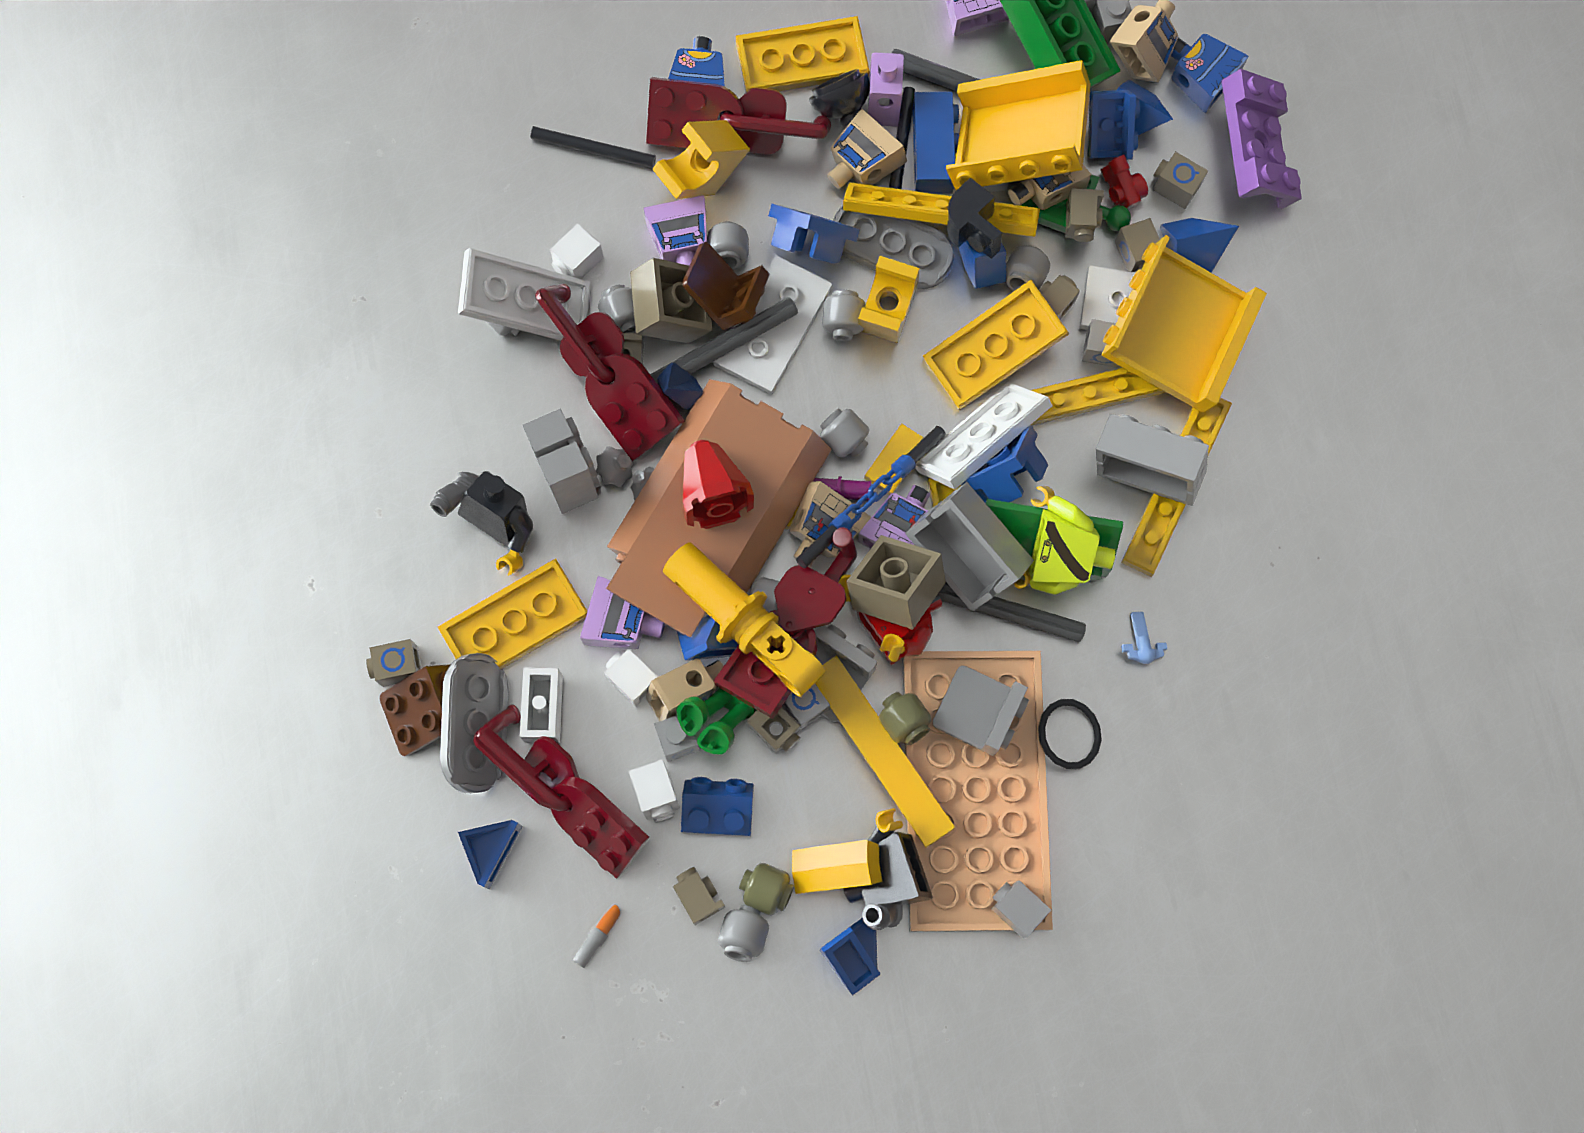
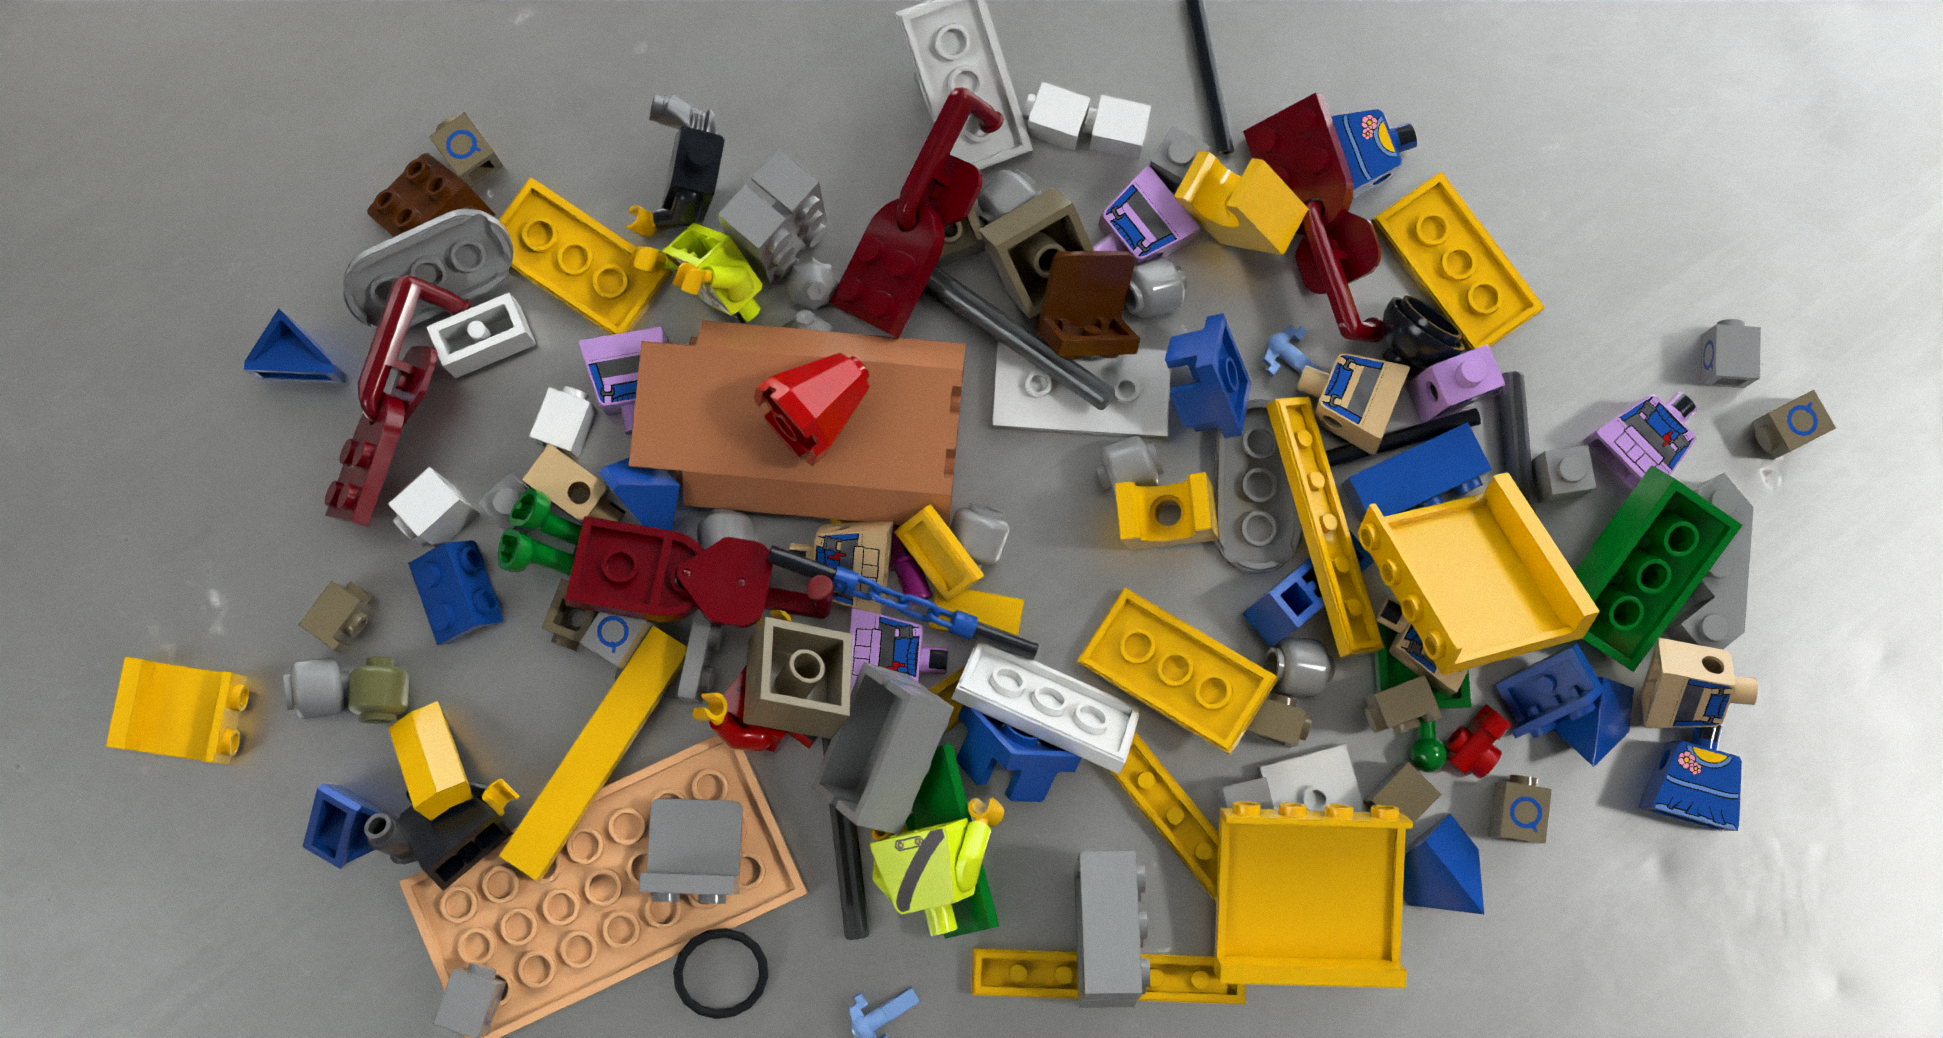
camera: 65 degrees right, 5 degrees up
light grey piece [573,905,620,968] -> none
dark blue slope [657,362,703,410] -> none
yellow piece [663,542,826,697] -> none
olive head [879,692,931,745] -> none
black brick [947,178,1002,259] -> none
medium lavender piece [1221,69,1302,209] -> none
none -> yellow panel [106,656,249,765]
none -> neon yellow torso [629,223,762,323]
none -> yellow tile [894,504,984,603]
none -> white brick [1084,94,1152,160]
none -> light grey brick [1150,125,1210,194]
none -> light blue piece [1262,325,1324,377]
none -> light grey brick [1531,445,1597,504]

